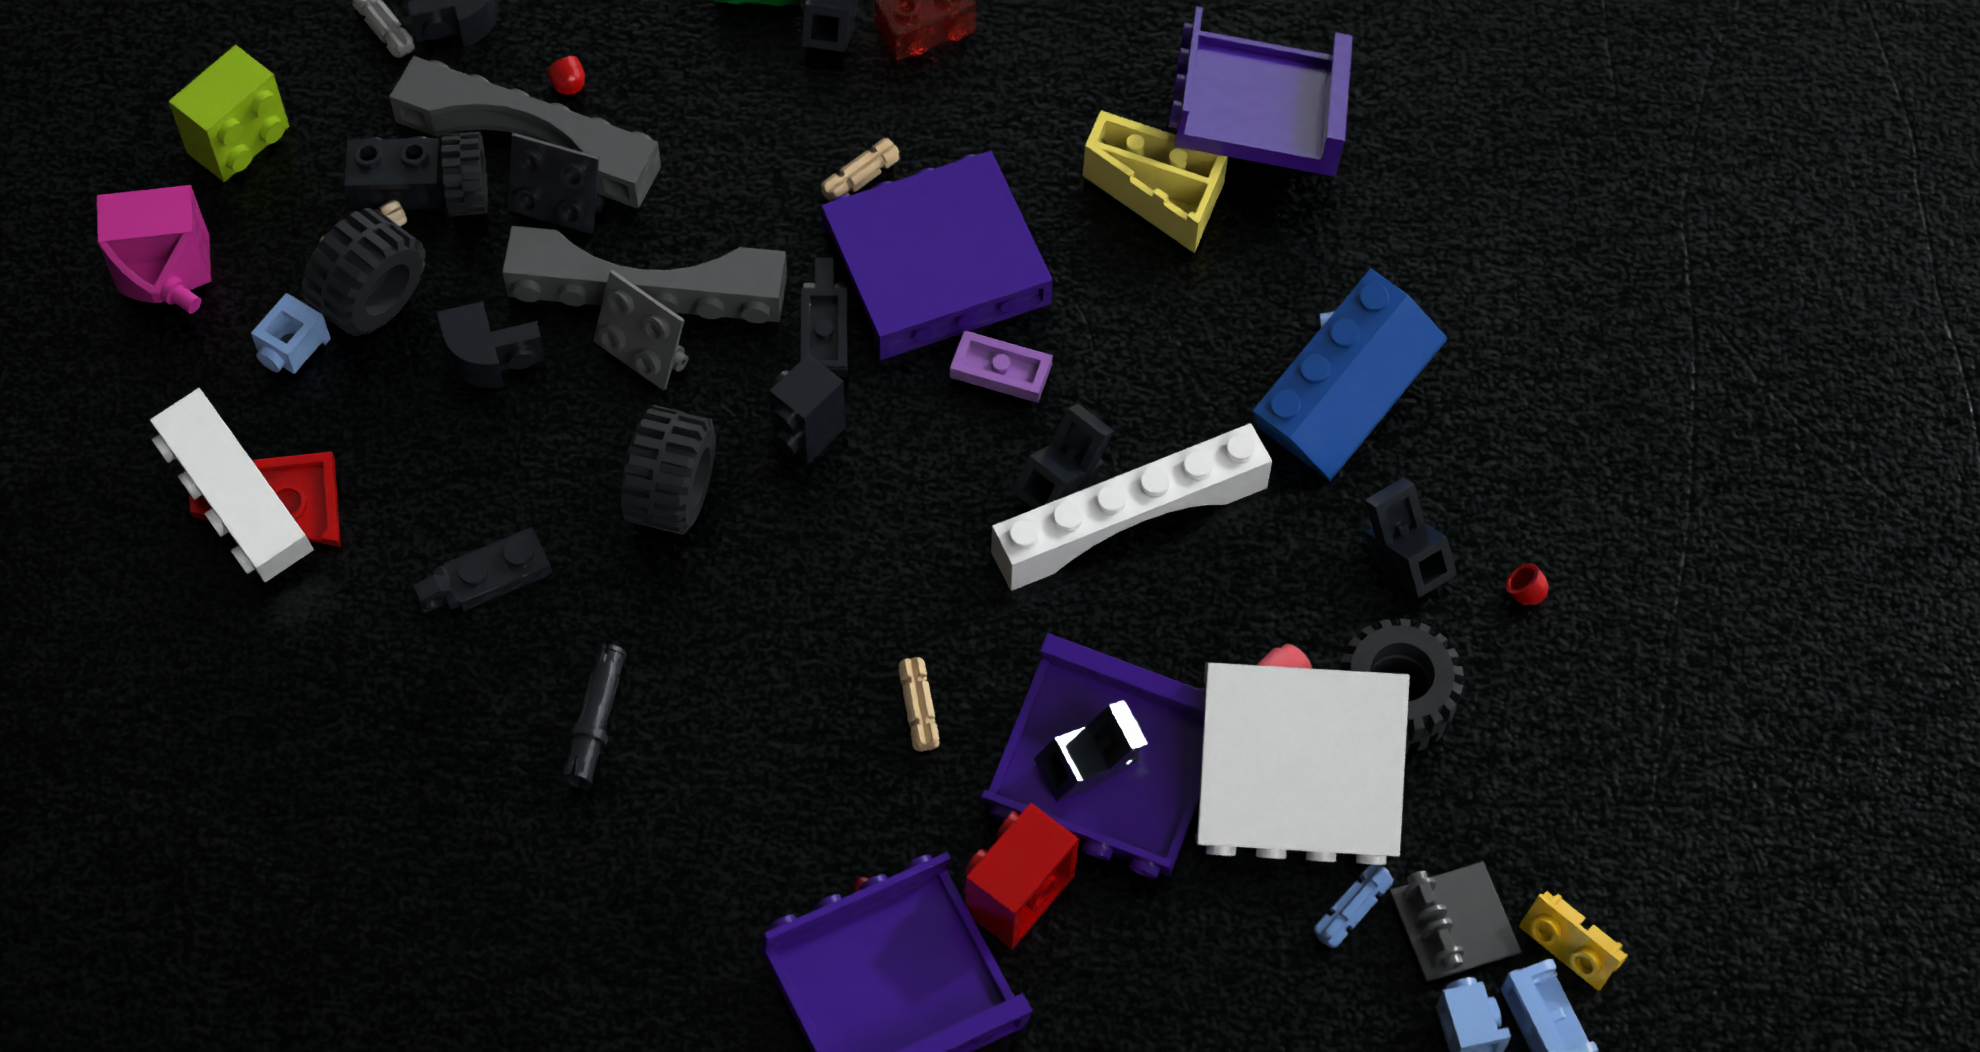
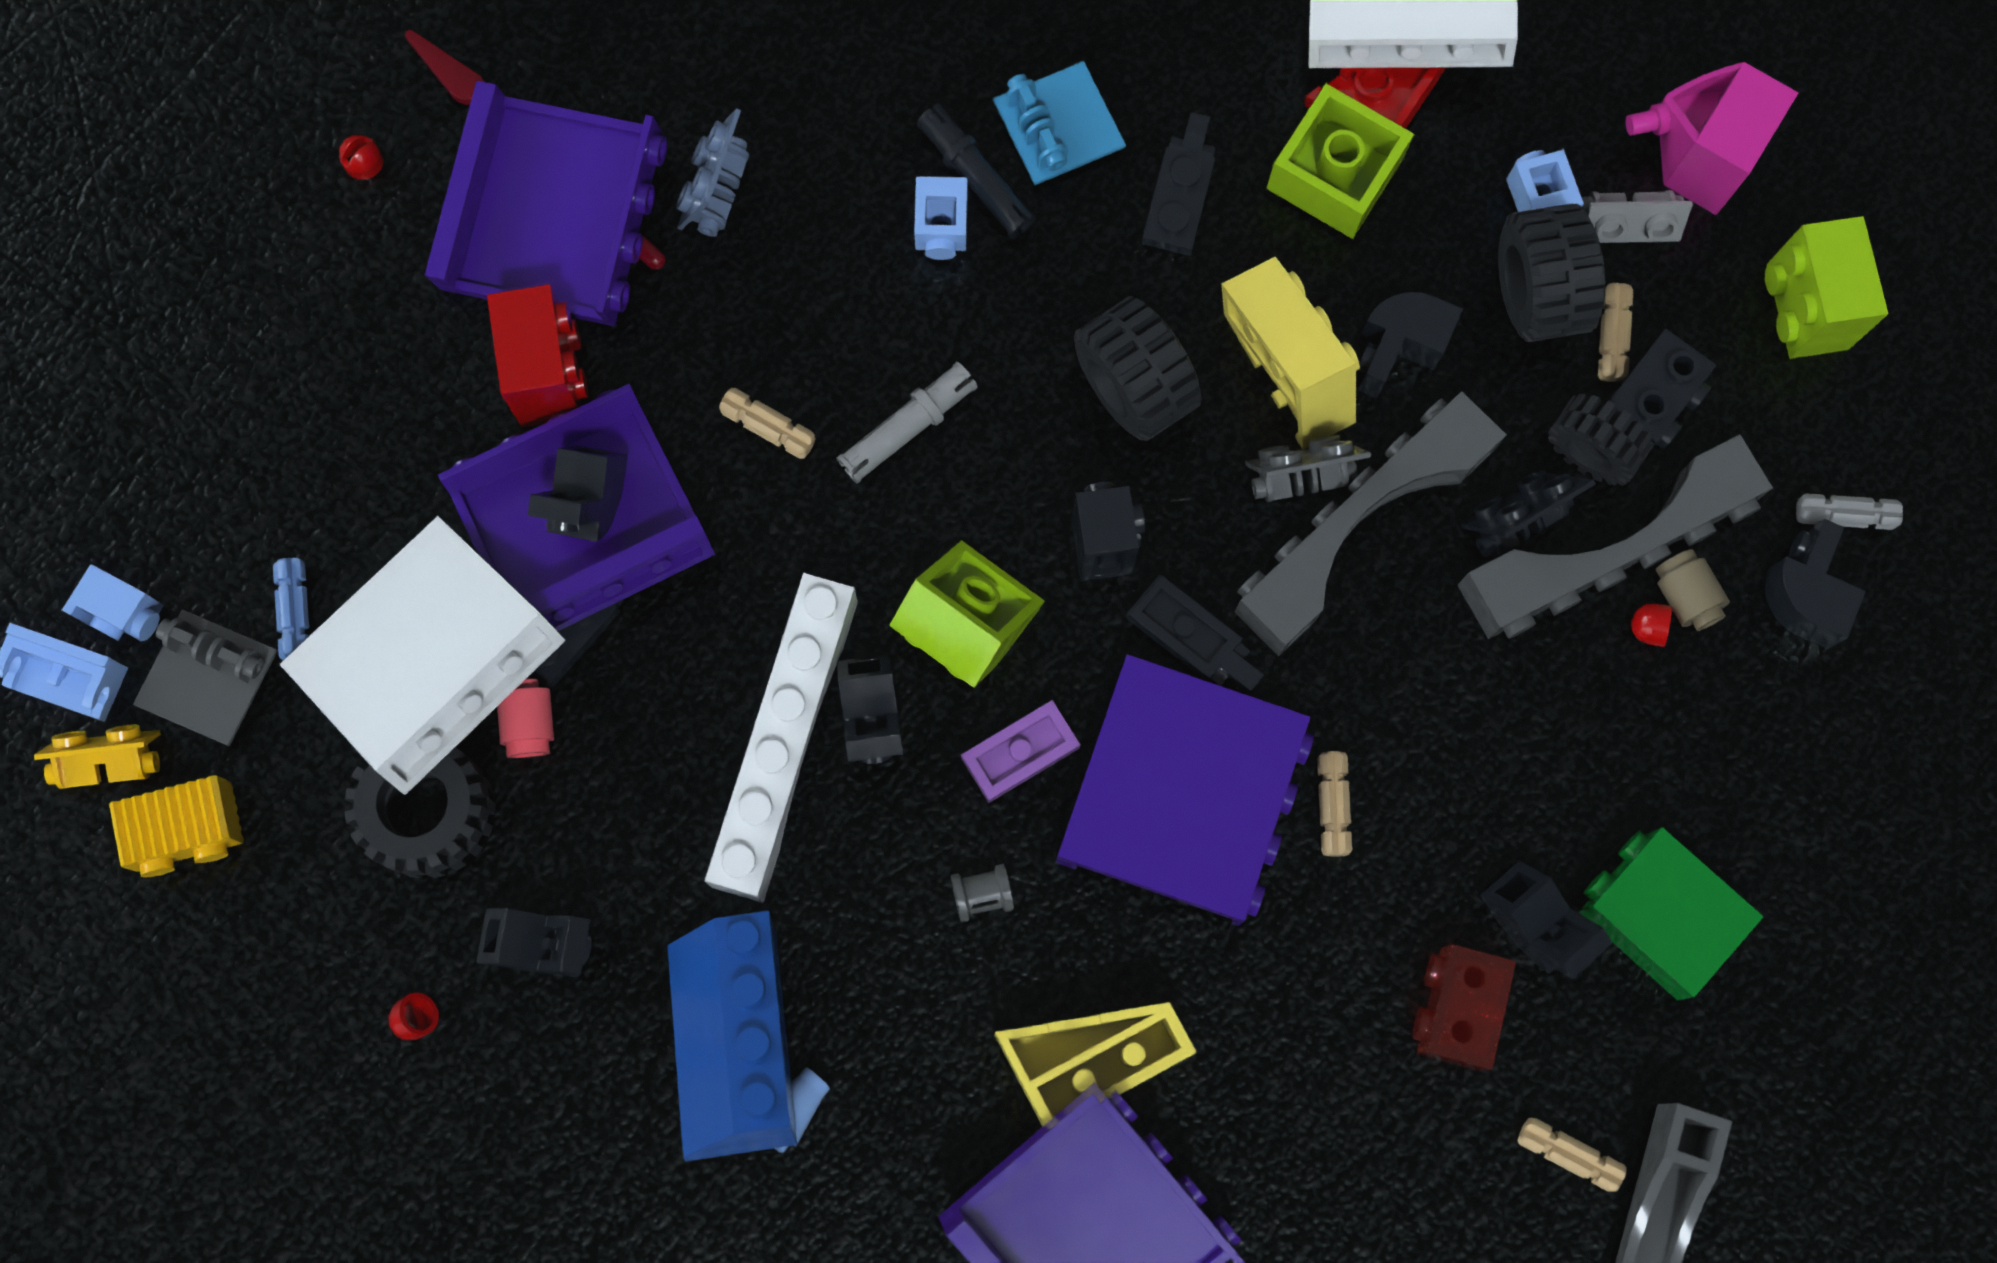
camera: 130 degrees right, 15 degrees up
none -> yellow brick [109,775,244,877]
none -> sand blue hinge [676,109,749,237]
none -> light grey pin [836,362,978,484]
none -> lime slope [889,540,1045,688]
none -> light blue brick [914,177,967,260]
none -> dark grey bush [951,864,1014,922]
none -> dark azure hinge [993,61,1126,185]
none -> light yellow wedge [1222,257,1360,450]
none -> lime brick [1266,84,1414,239]
none -> light grey hinge [1582,190,1693,243]
none -> dark tan brick [1655,549,1730,631]

